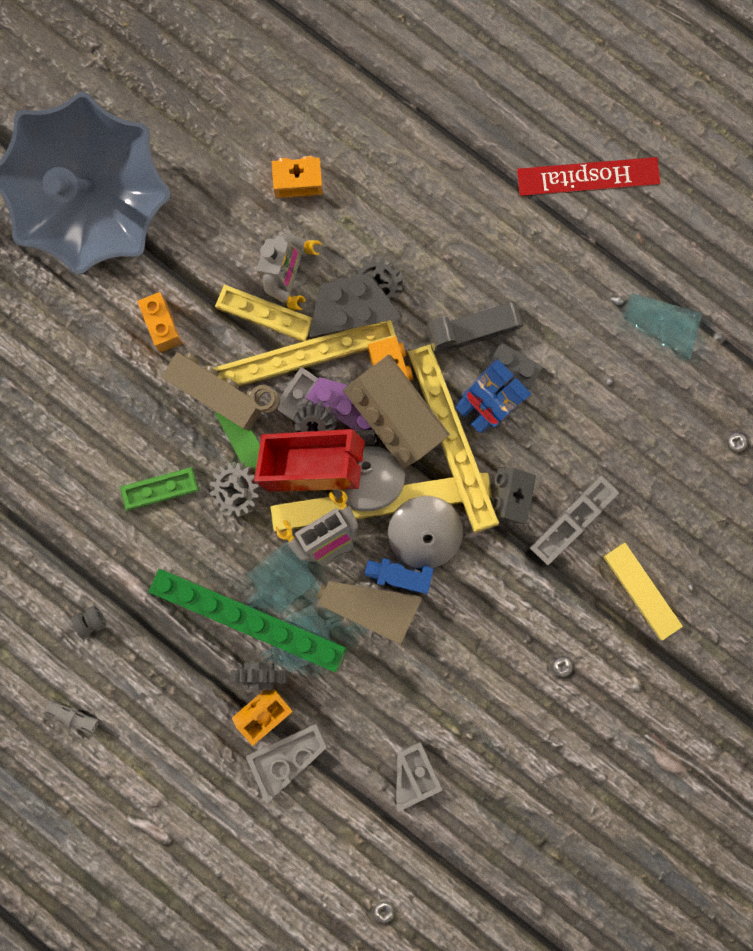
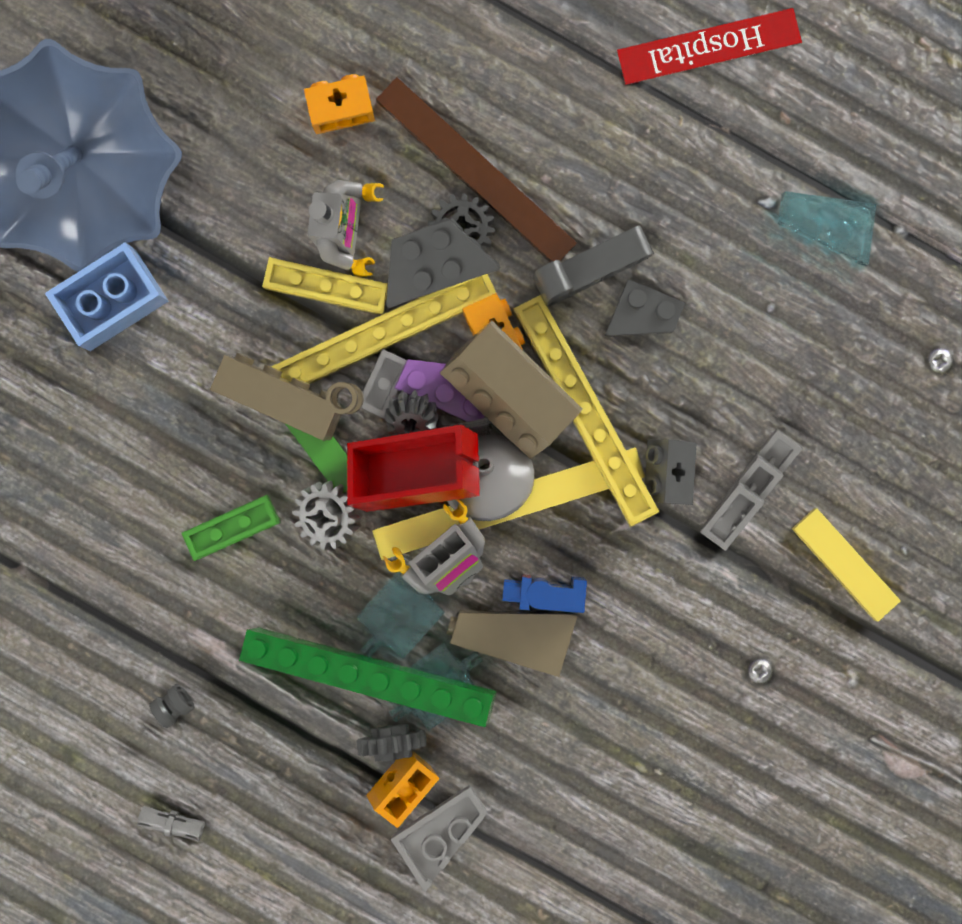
camera: 10 degrees left, 5 degrees up
light orange brick [137,292,183,353] -> none
light grey dish [388,496,463,569] -> none
light grey wing [396,742,443,812] -> none
blue hips [455,359,531,434] -> none
none -> light blue brick [45,242,169,351]
none -> reddish brown tile [376,77,577,262]

